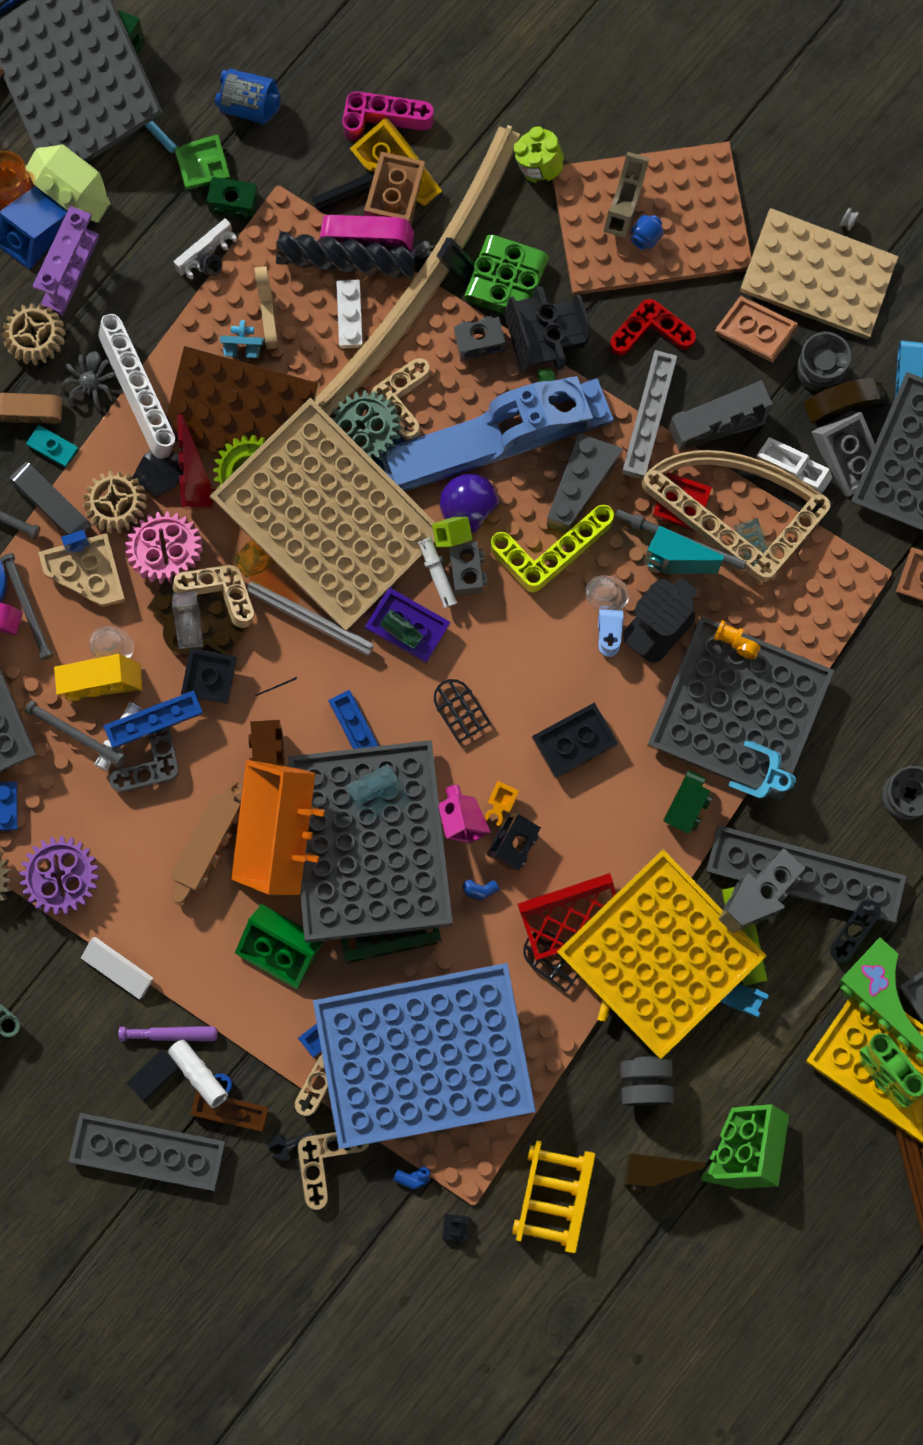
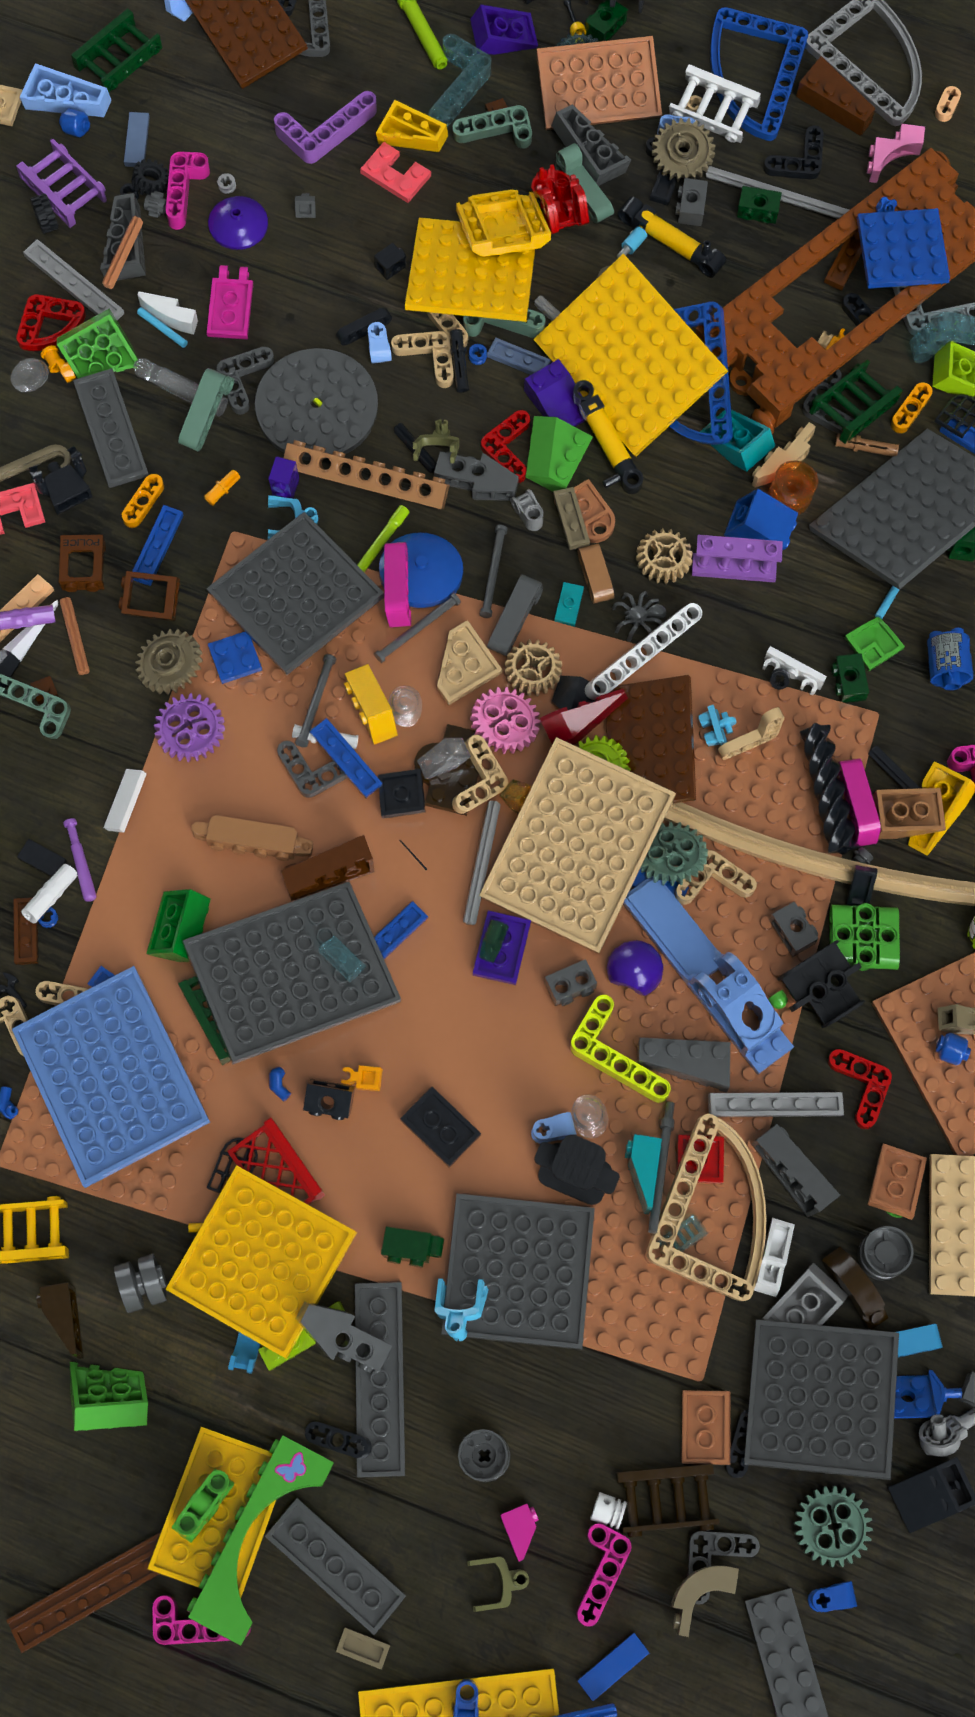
camera: 70 degrees right, 5 degrees down
yellowish green wedge [26,145,110,222] -> none
blue plate [61,530,90,553] -> none
orange piece [231,760,325,895] -> none
white plate [337,280,363,349] -> none
white pin [418,537,458,608] -> none
lime brick [432,517,472,547] -> none
black window [434,679,491,744] -> none
dark pink torso [439,785,491,843] -> none
light orange connector [713,620,761,660] -> none

